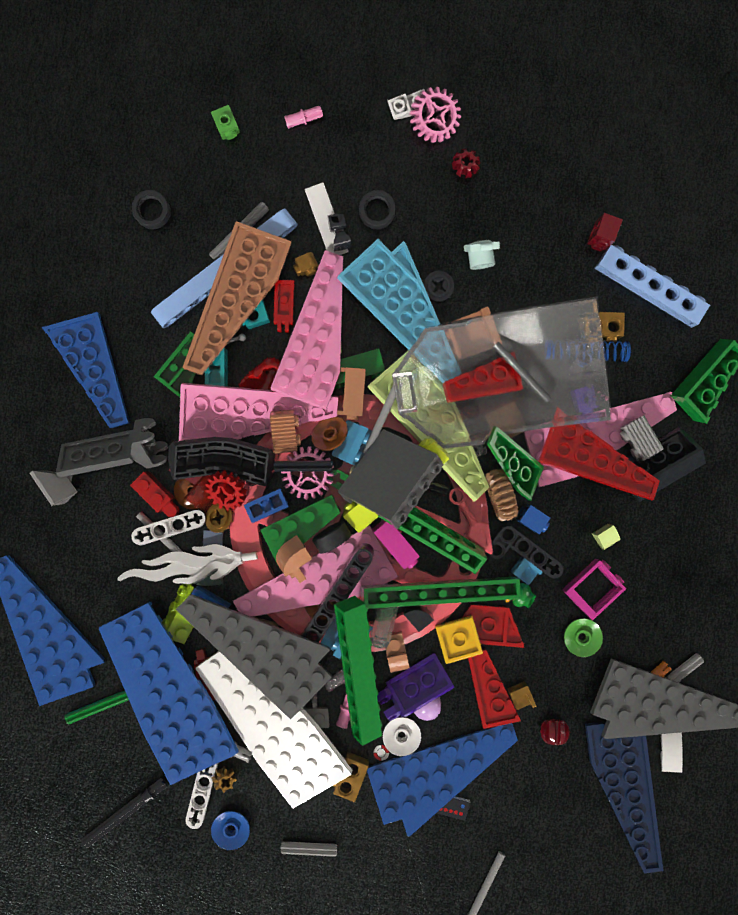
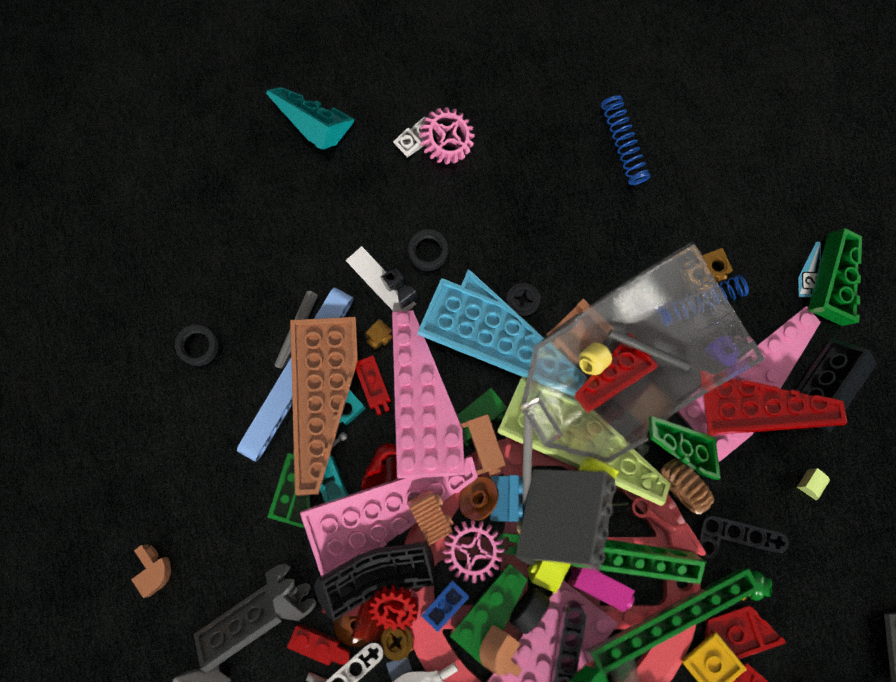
camera: 20 degrees left, 10 degrees down
blue wing [42,312,130,428] -> none
bright green brick [211,105,240,140] -> none
black axle [274,461,333,472] -> none
bright pink axle [284,106,323,128] -> none
black brick [403,605,434,632] -> none
dark red piece [452,148,481,178] -> none
light aqua piece [464,240,500,270] -> none
dark azure panel [510,556,542,585] -> none
blue brick [514,503,550,534] -> none
dark pink window [562,559,626,621] -> none
bright green dish [564,618,603,657] -> none
dark red brick [587,213,623,251] -> none
light blue brick [595,245,710,328] -> none
light grey brick [620,415,664,461] -> none
none -> nougat brick [131,544,171,598]
none -> teal wedge [266,87,354,149]
none -> light yellow head [579,342,612,375]
none -> blue piece [601,95,650,185]
none -> sticker [798,242,821,297]

